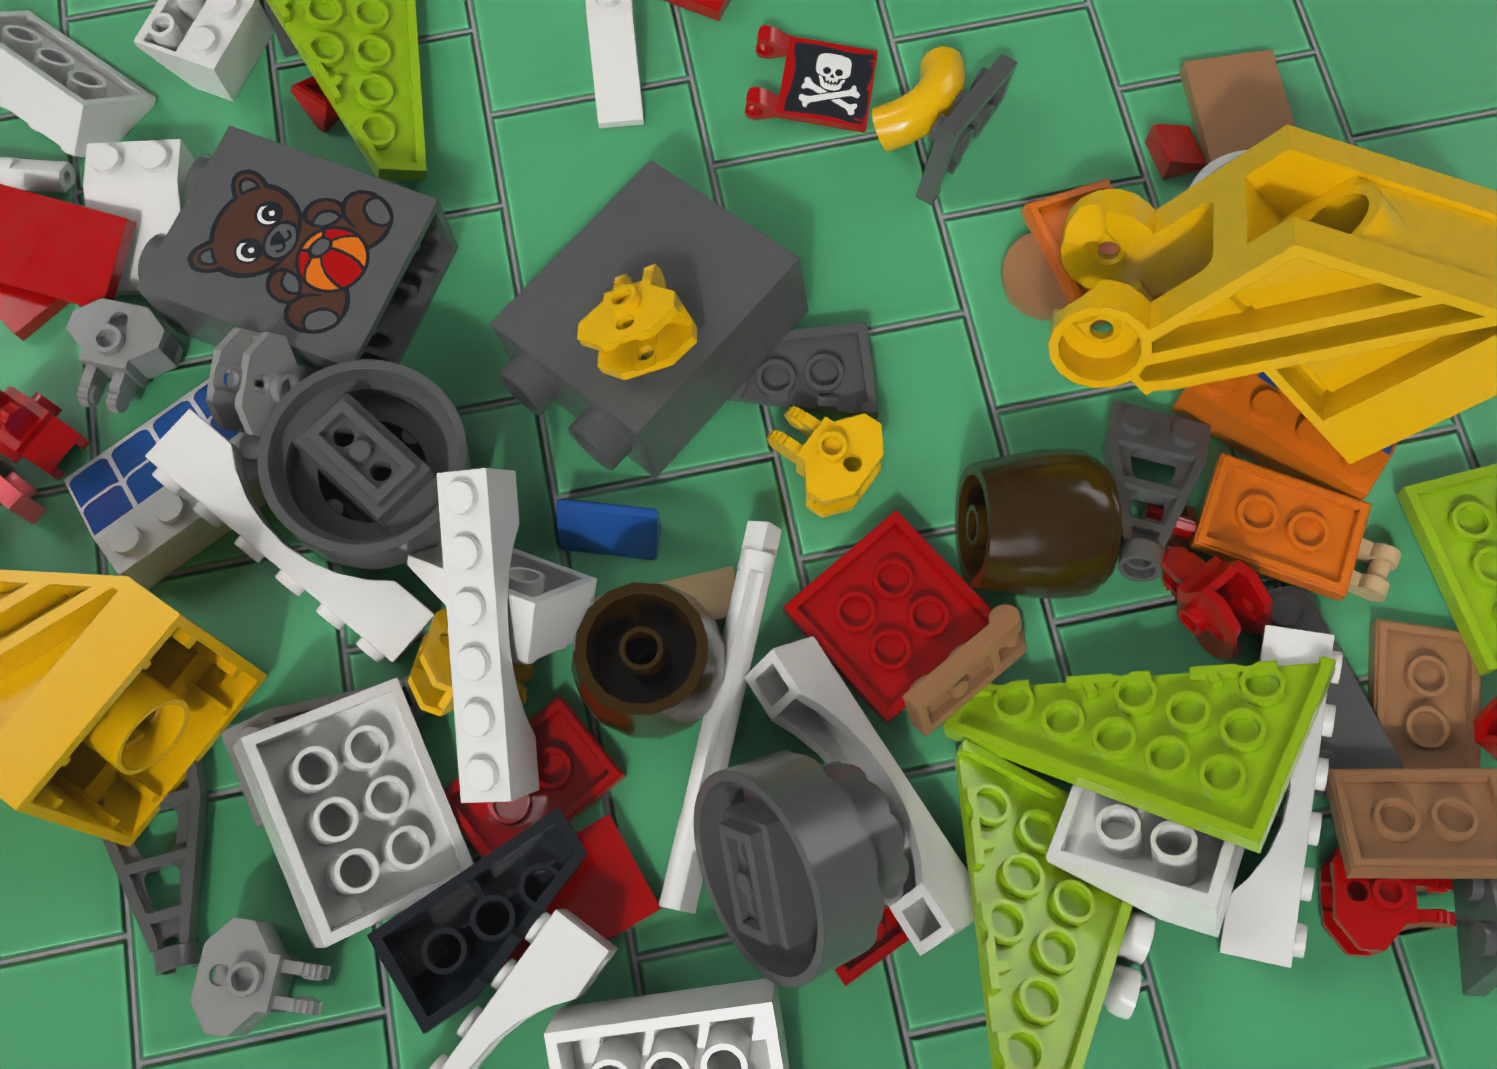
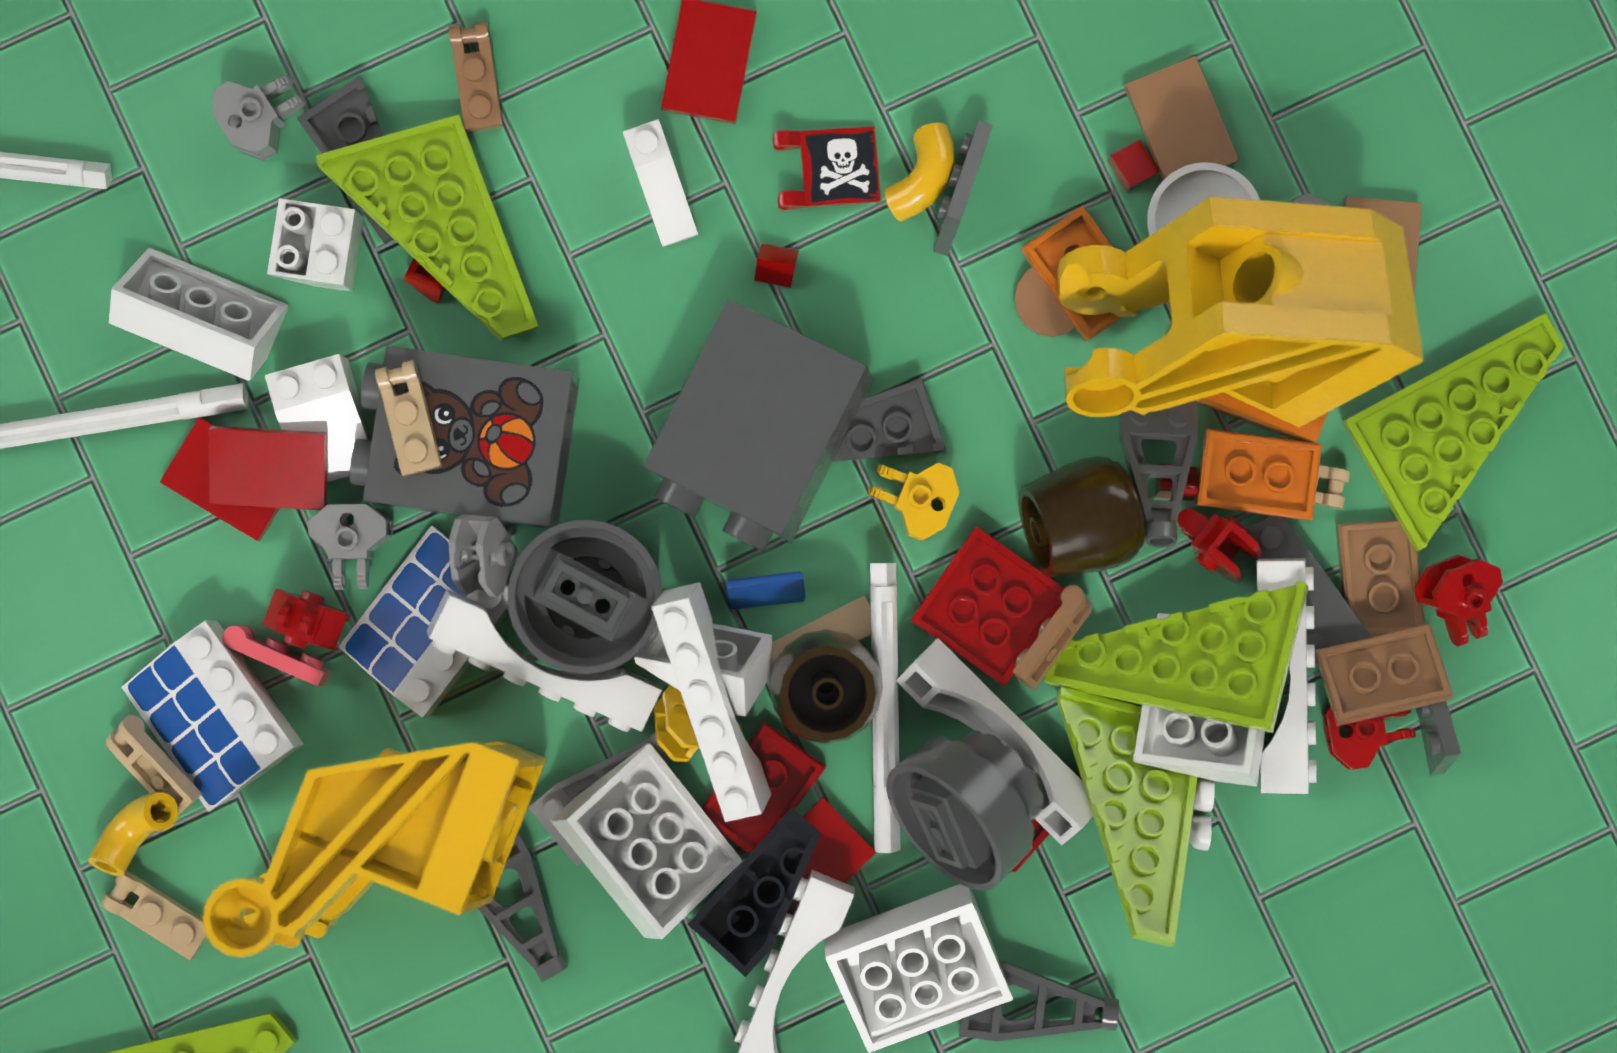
camera: 20 degrees left, 15 degrees up
light grey hinge [190,917,331,1037] -> none
yellow hinge [577,264,698,380] -> none
none -> tan plate [375,360,443,477]
none -> red slope [754,243,799,288]

